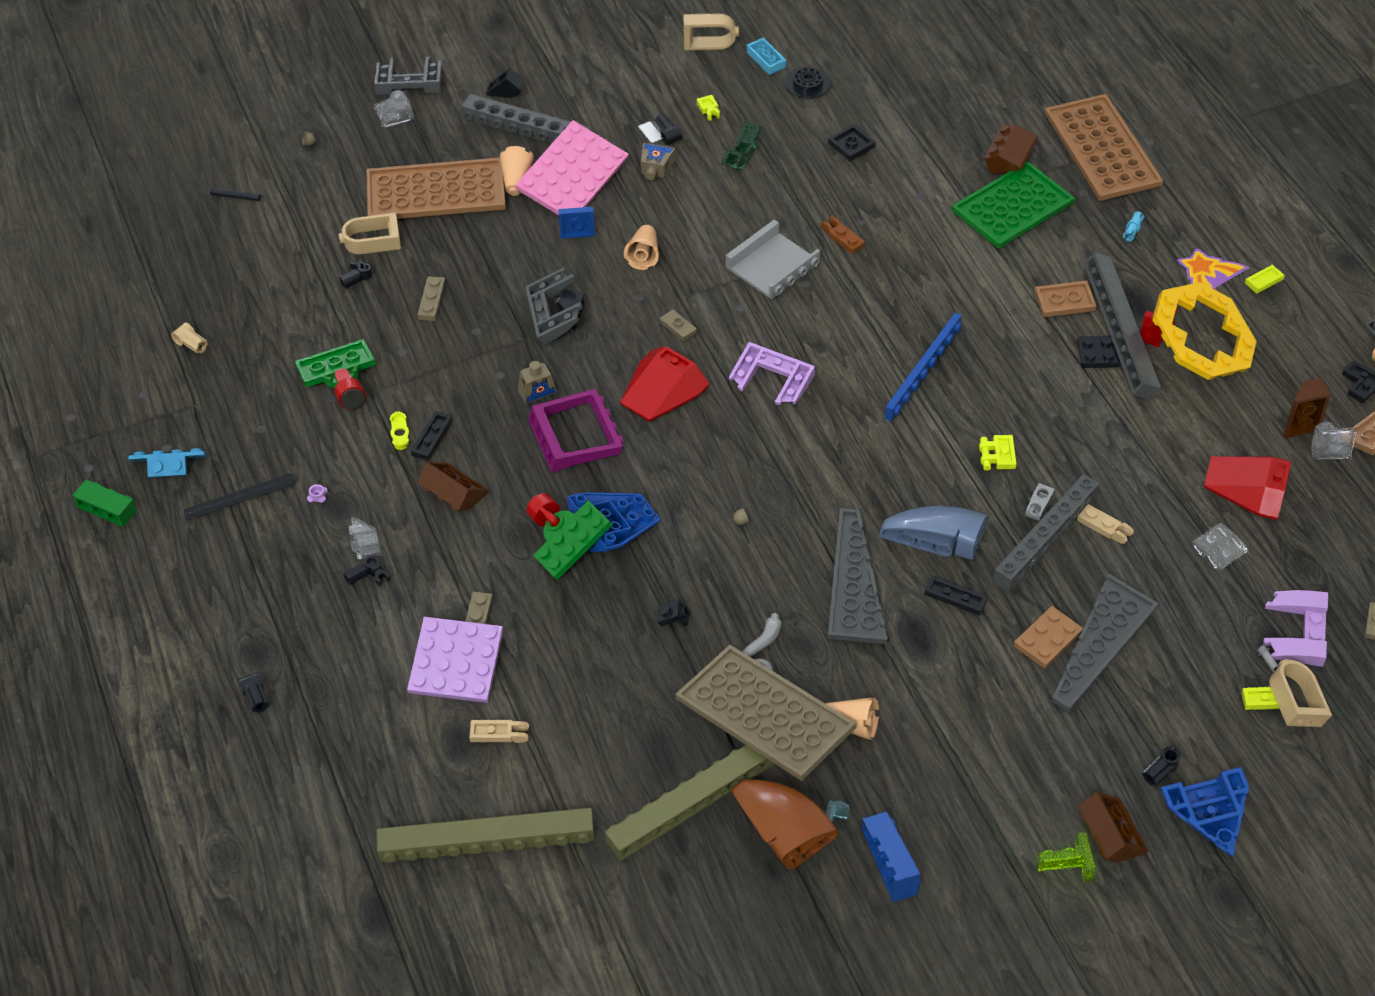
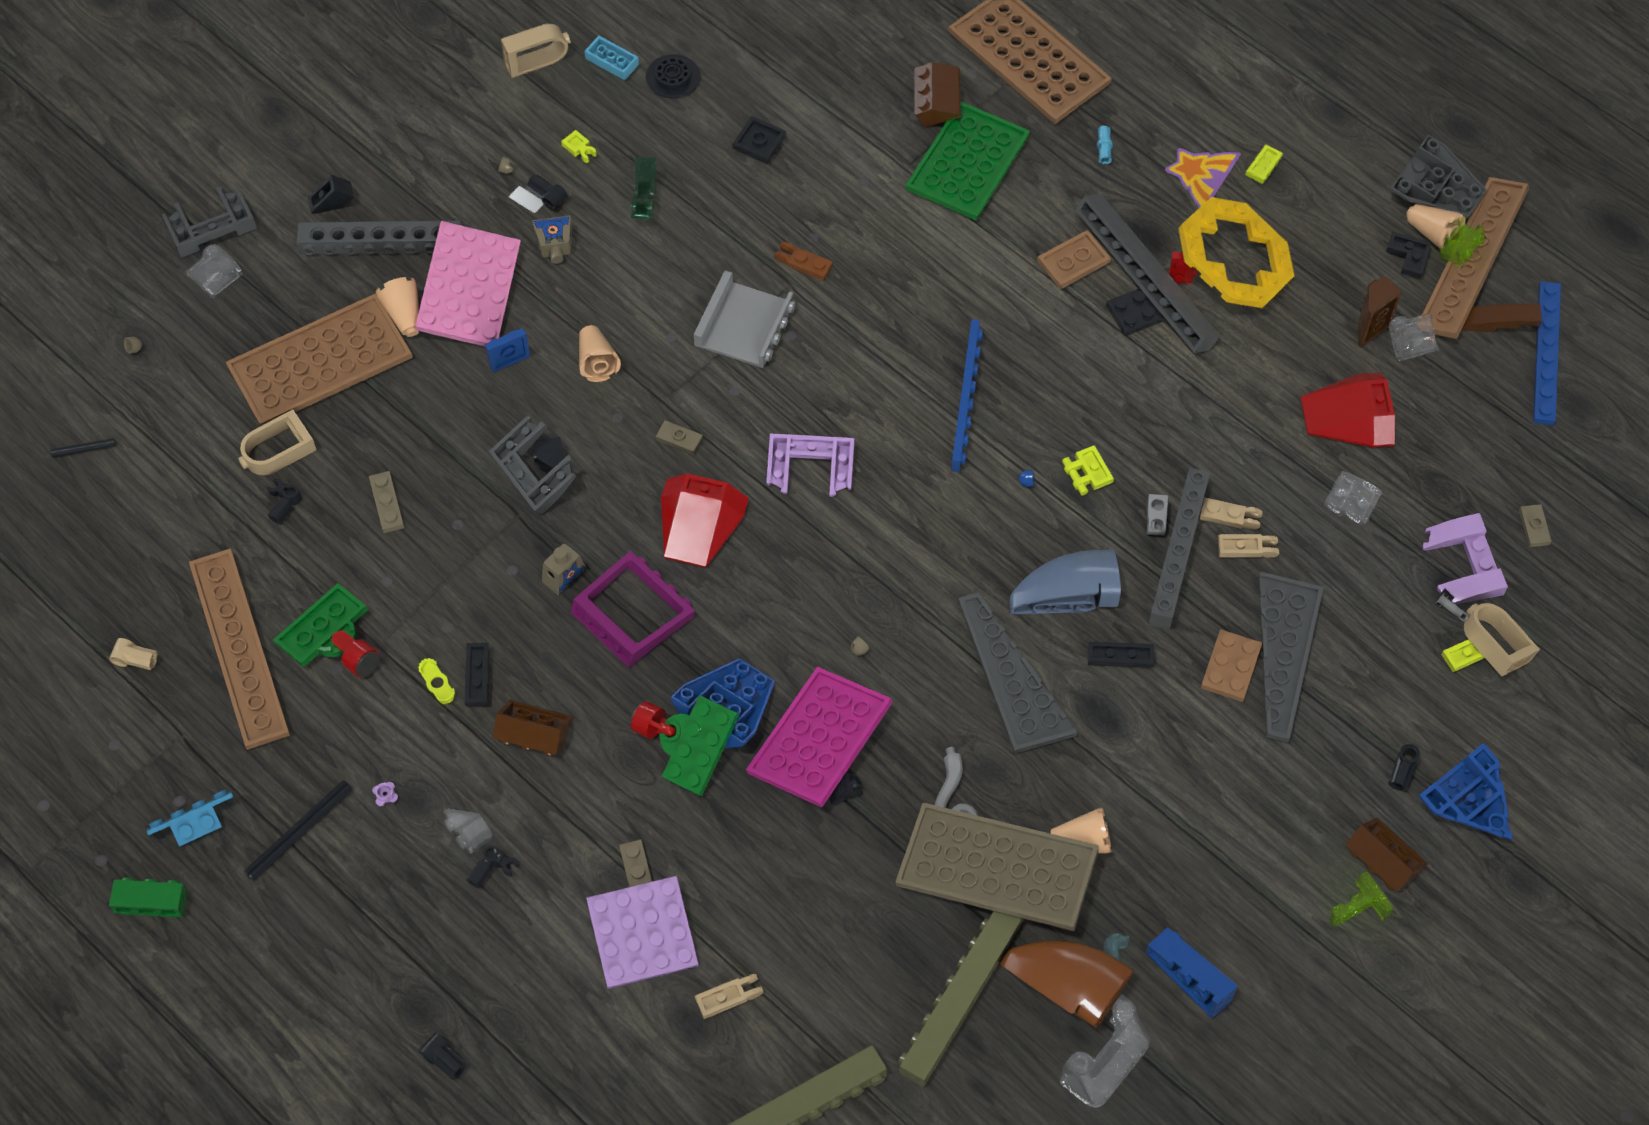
camera: 25 degrees left, 10 degrees up
none -> medium nougat plate [189,548,290,750]
none -> dark tan hinge [499,156,515,174]
none -> dark pink plate [746,667,892,808]
none -> blue hinge [1019,469,1034,487]
none -> clear windscreen [1059,995,1150,1108]
none -> tan hinge [1217,534,1279,558]

